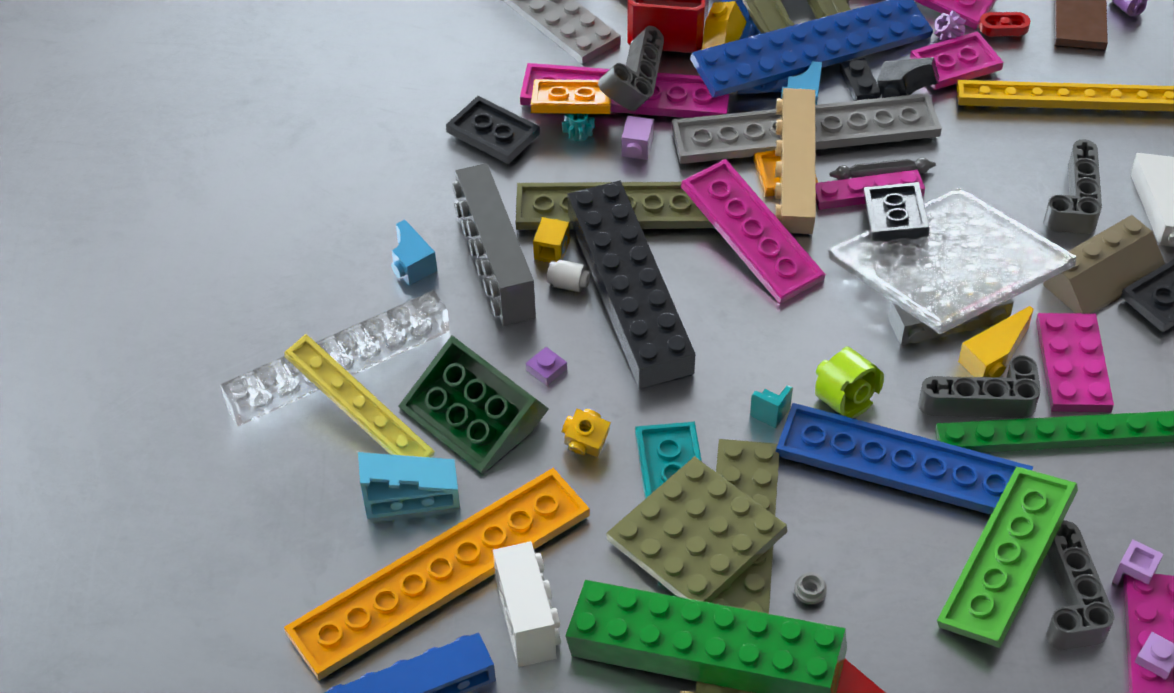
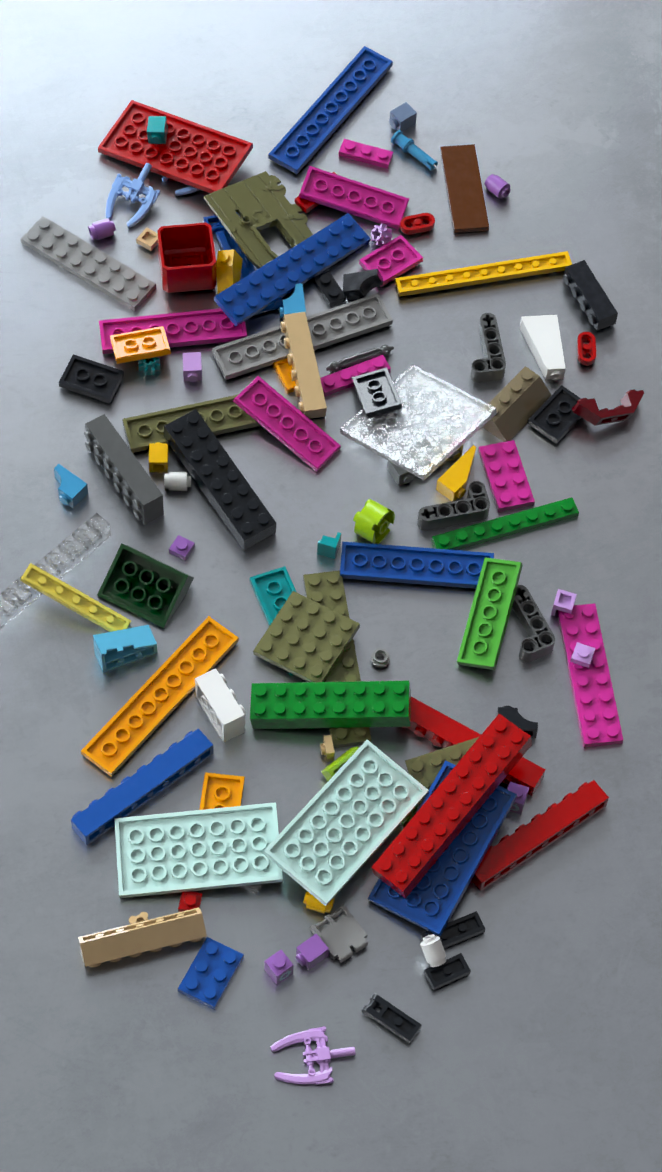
camera: 20 degrees left, 10 degrees up
yellow brick [561,408,611,458] -> none
dark grey beam [598,26,664,111] -> none

